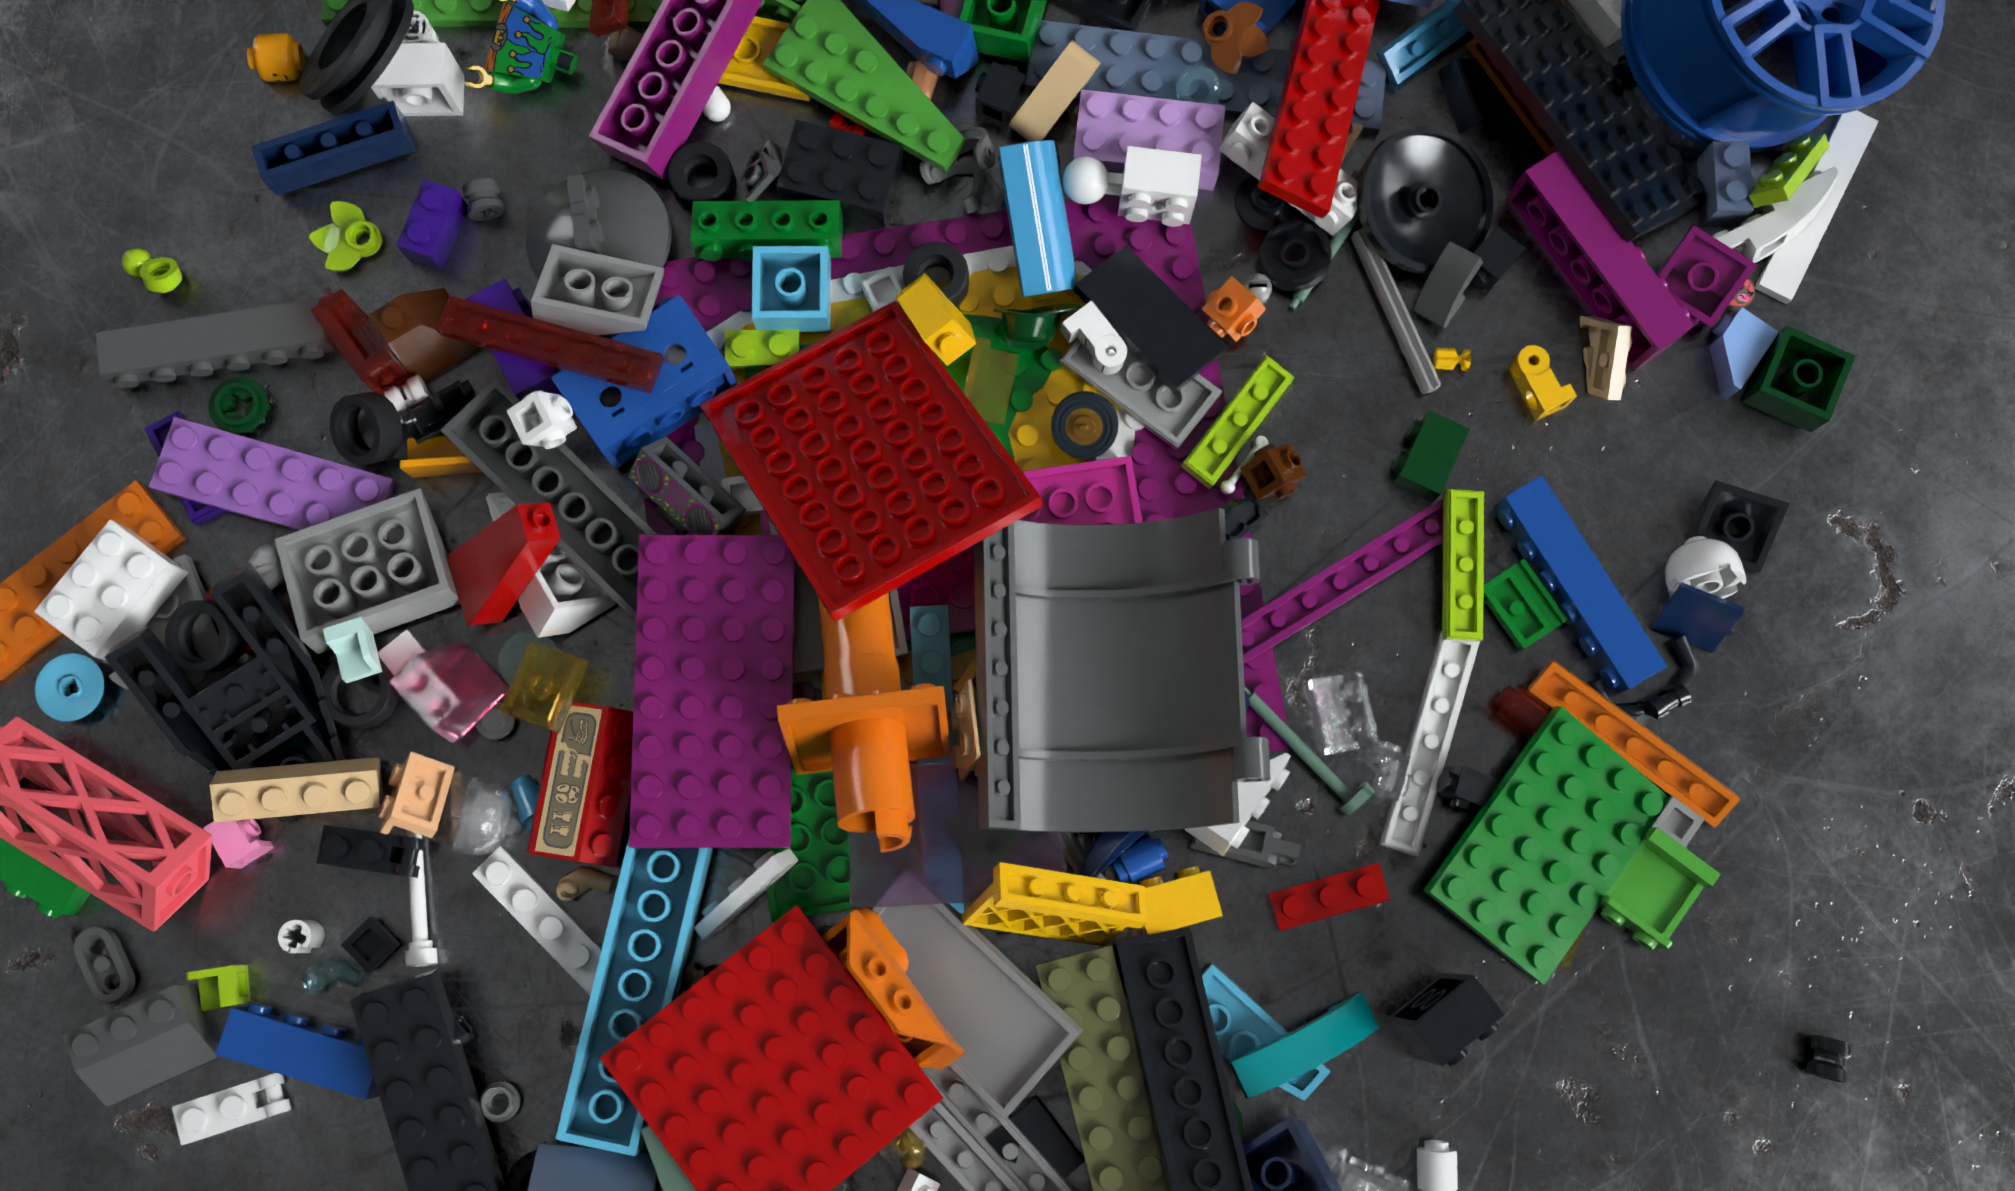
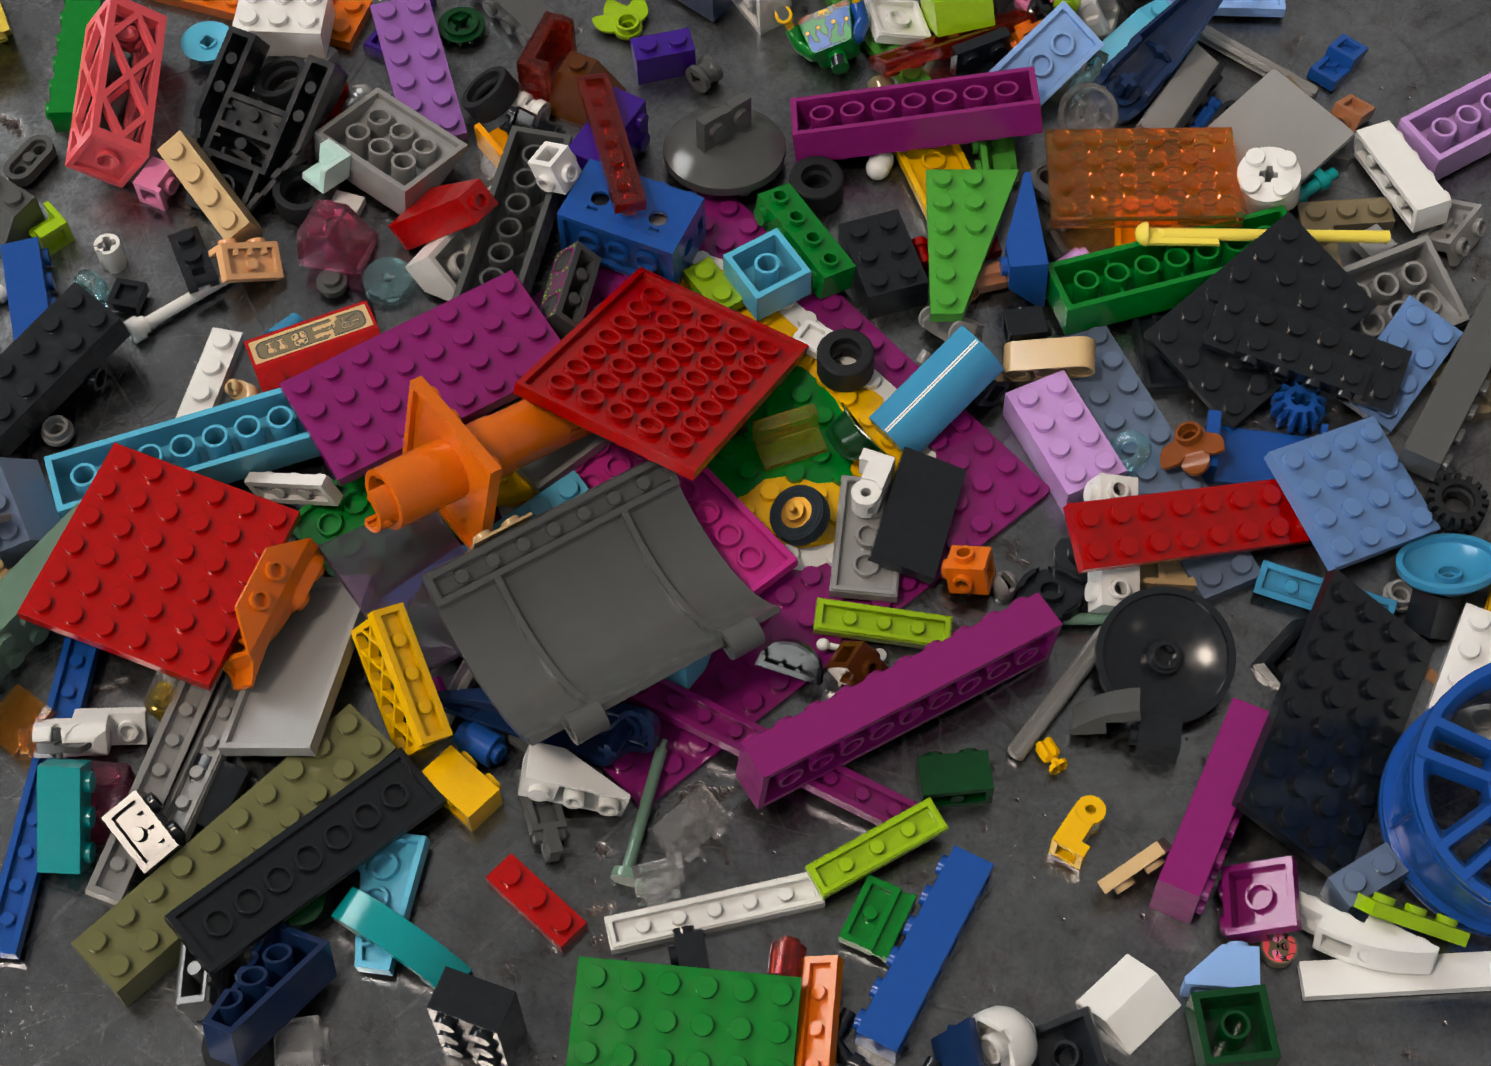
camera: 65 degrees right, 20 degrees down
clear cylinder [451,776,519,856] -> none
clear yellow tile [499,641,590,733] -> none
light grey slope [531,244,664,338] -> none
dark grey slope [740,140,782,203] -> none
yellow slope [896,273,976,366] -> none
white brick [1062,146,1202,227] -> none
none -> magenta brick [735,592,1062,810]
none -> white slope [1076,954,1182,1055]

